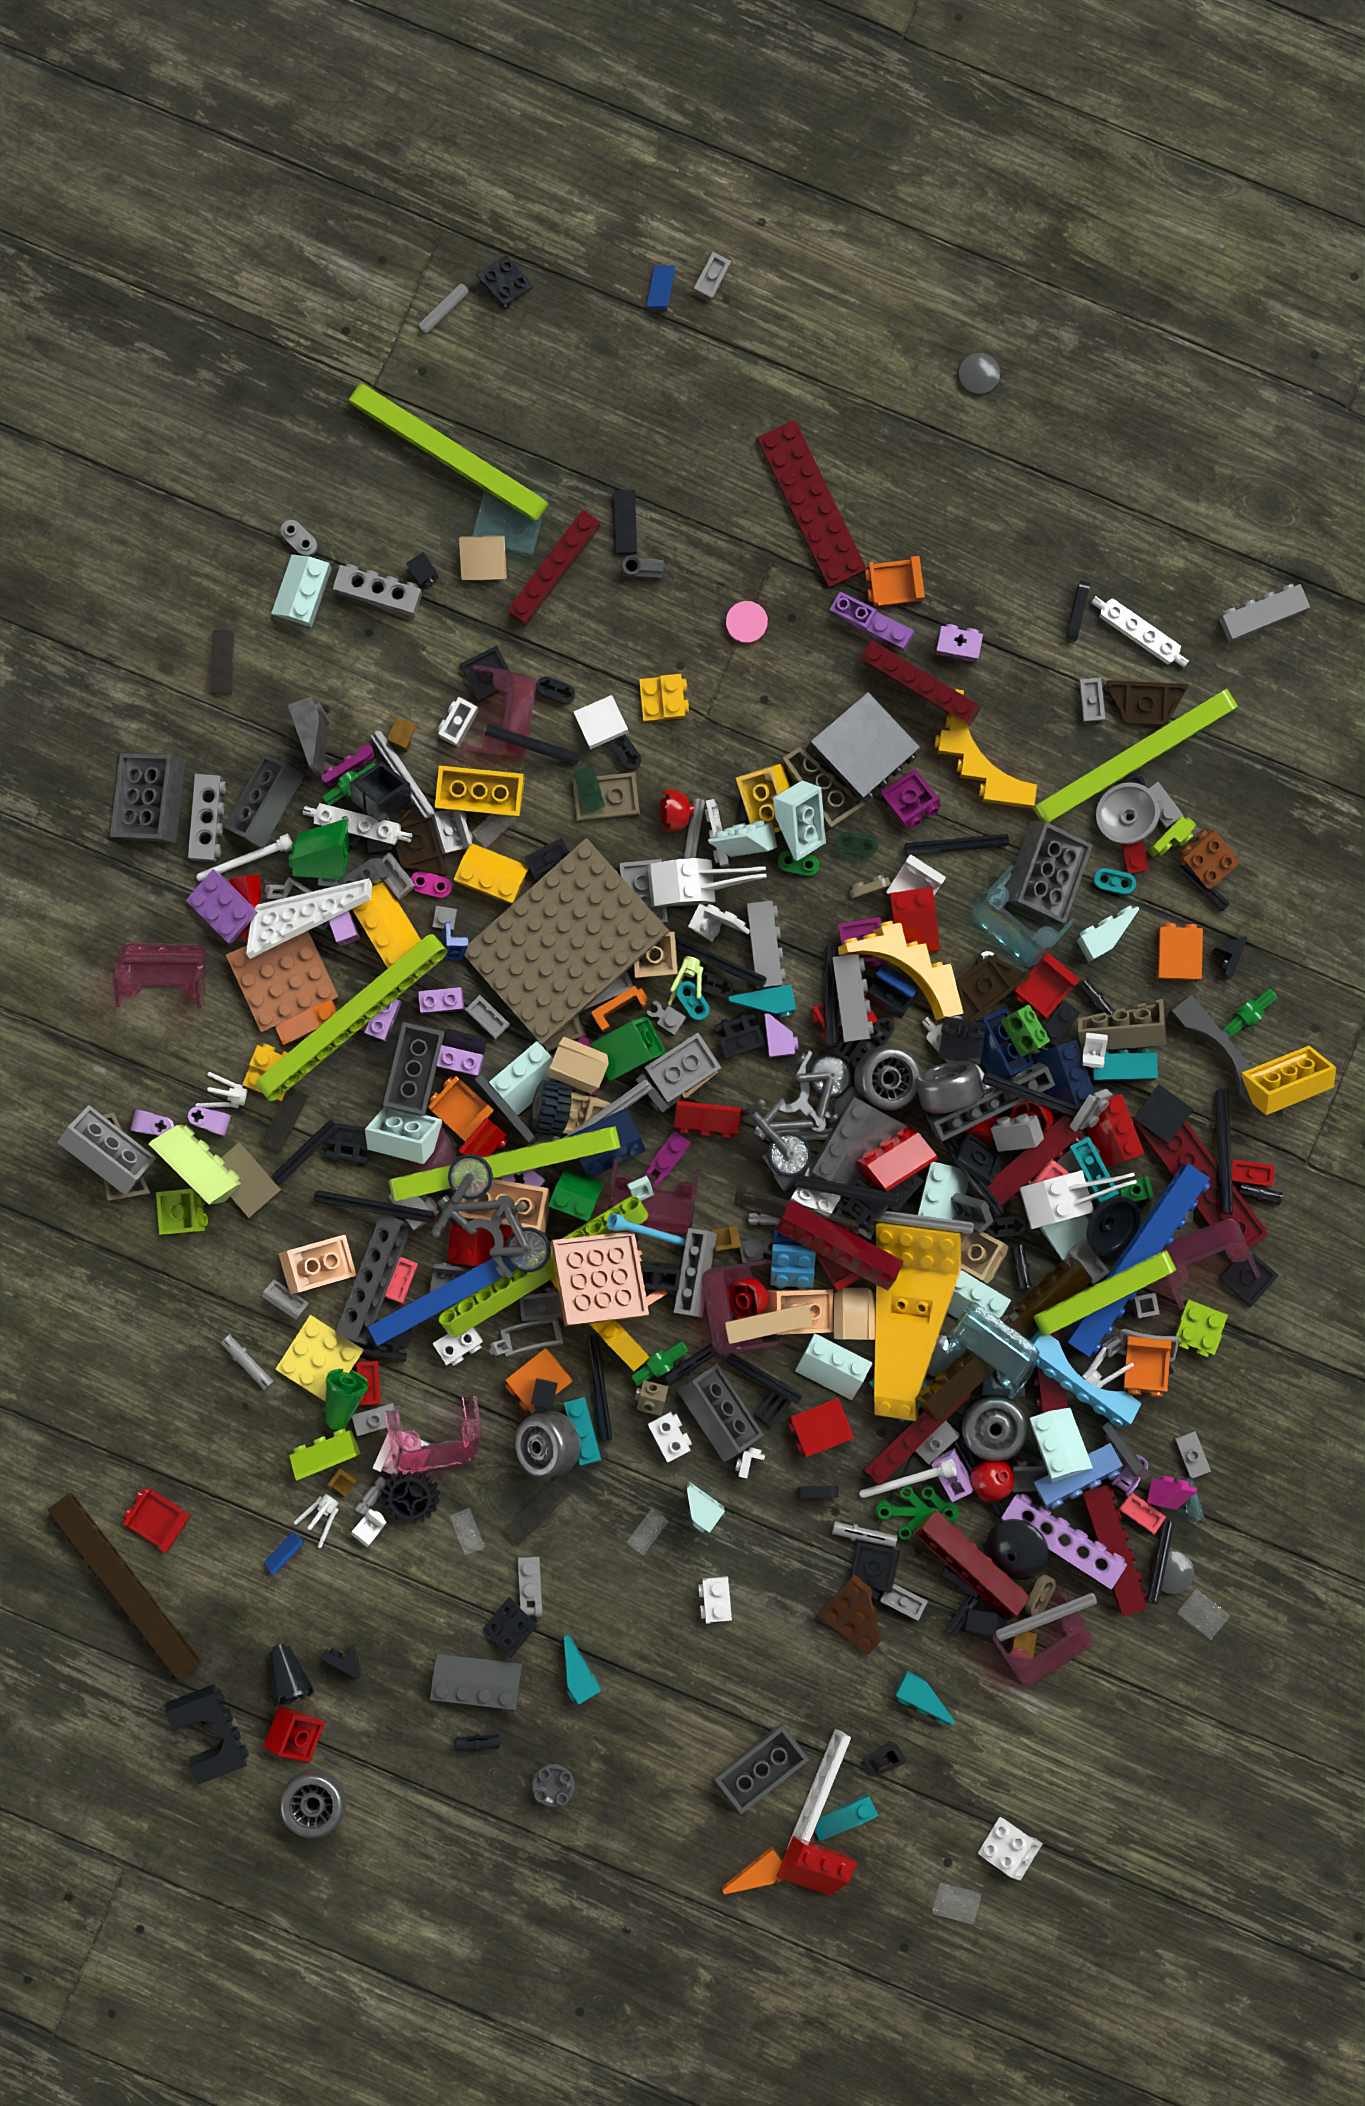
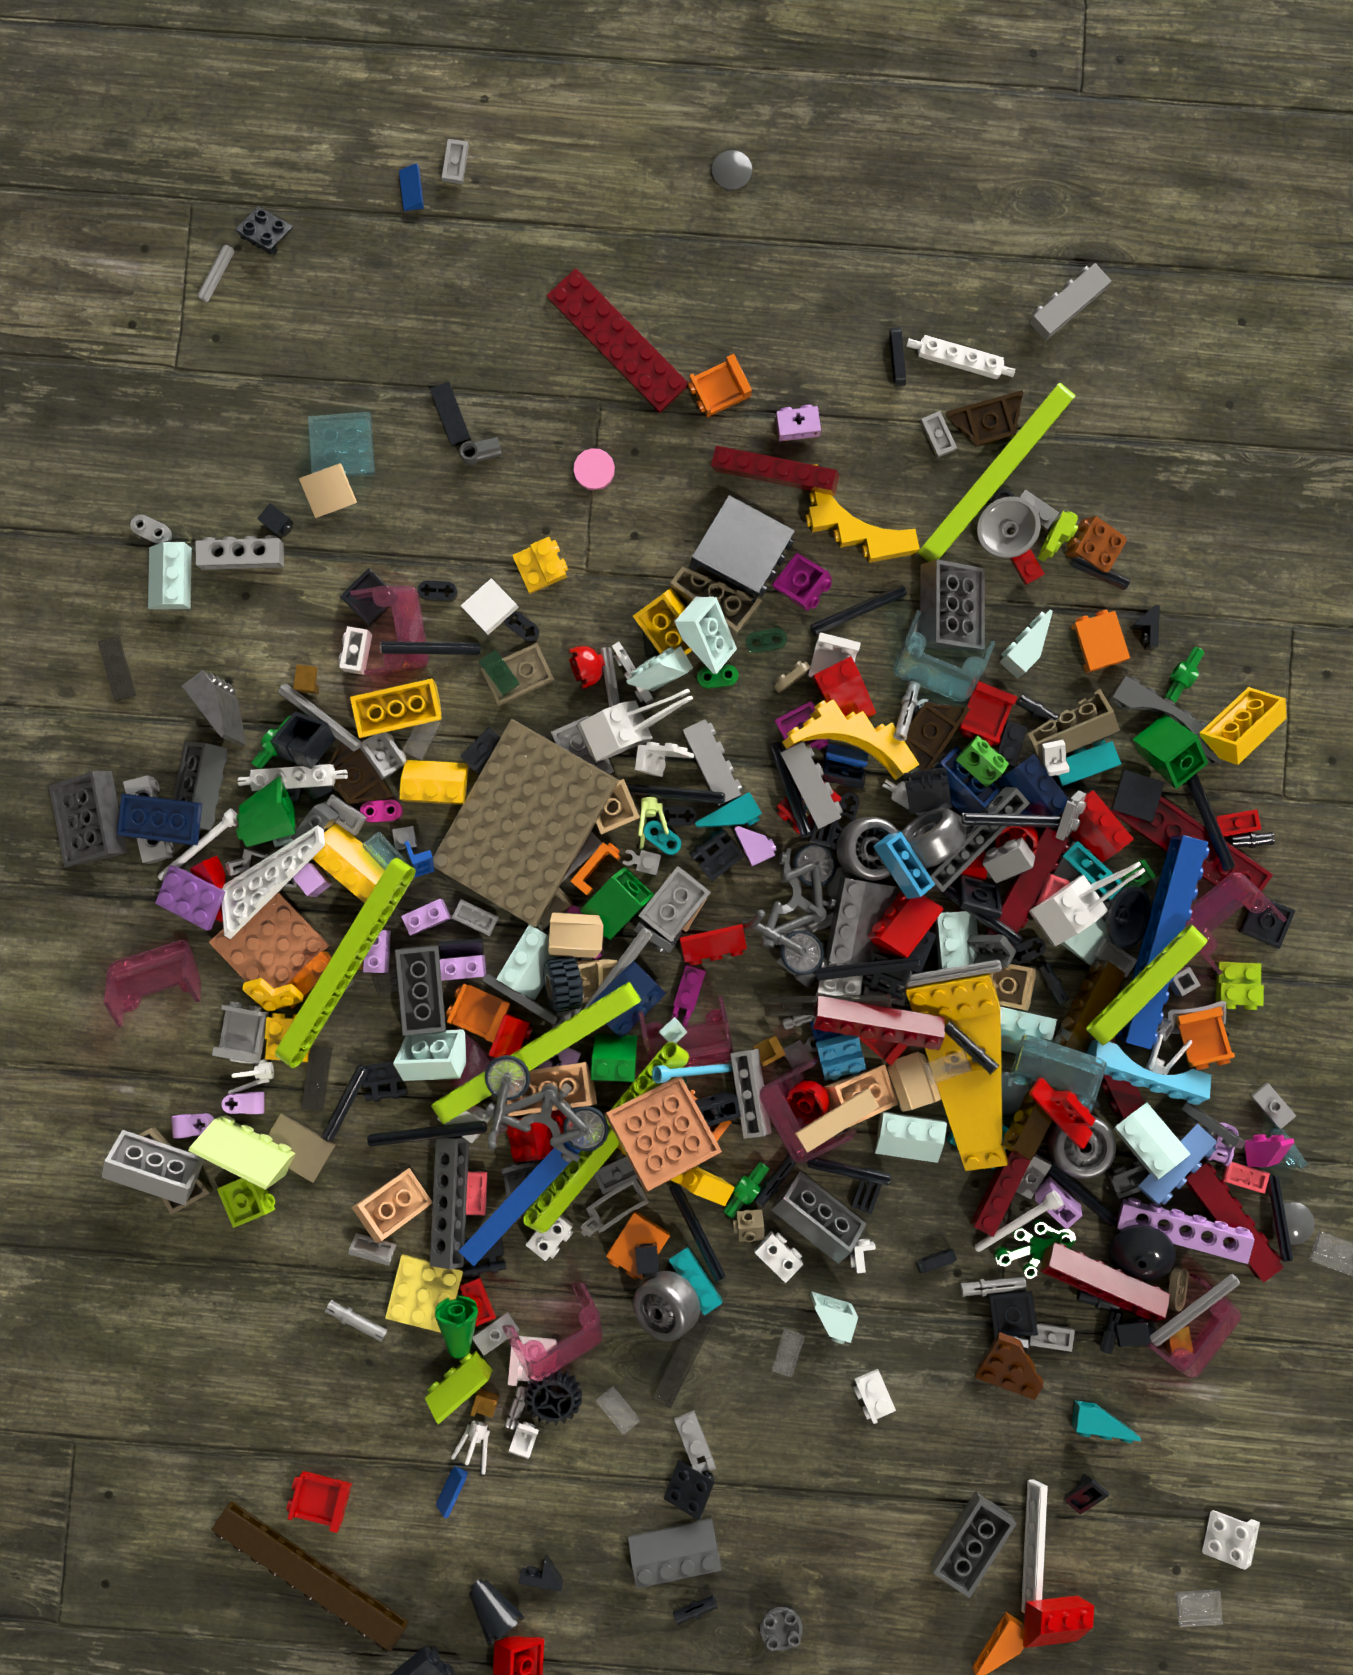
camera: 15 degrees left, 0 degrees up
magenta hinge [321,744,376,788] -> none
lime beam [348,383,549,522] -> none
dark red brick [508,509,600,627] -> none
teal slope [564,1633,601,1704] -> none
red panel [788,1397,854,1457] -> none
teal slope [814,1792,878,1841] -> none
medium lavender slope [830,592,915,651] -> none
red cylinder [970,1460,1015,1502] -> none
teal plate [1093,868,1136,895] -> none
none -> dark blue tile [117,794,202,845]
none -> light grey panel [212,1001,269,1063]
none -> yellow plate [242,978,304,1012]
none -> clear light blue plate [362,832,407,870]
none -> dark azure brick [873,832,935,899]
none -> light grey pin [893,681,921,741]
none -> clear plate [923,1050,972,1085]
none -> black pin [945,1021,1000,1075]
none -> red bracket [1029,1078,1096,1149]
none -> green slope [1133,714,1208,789]

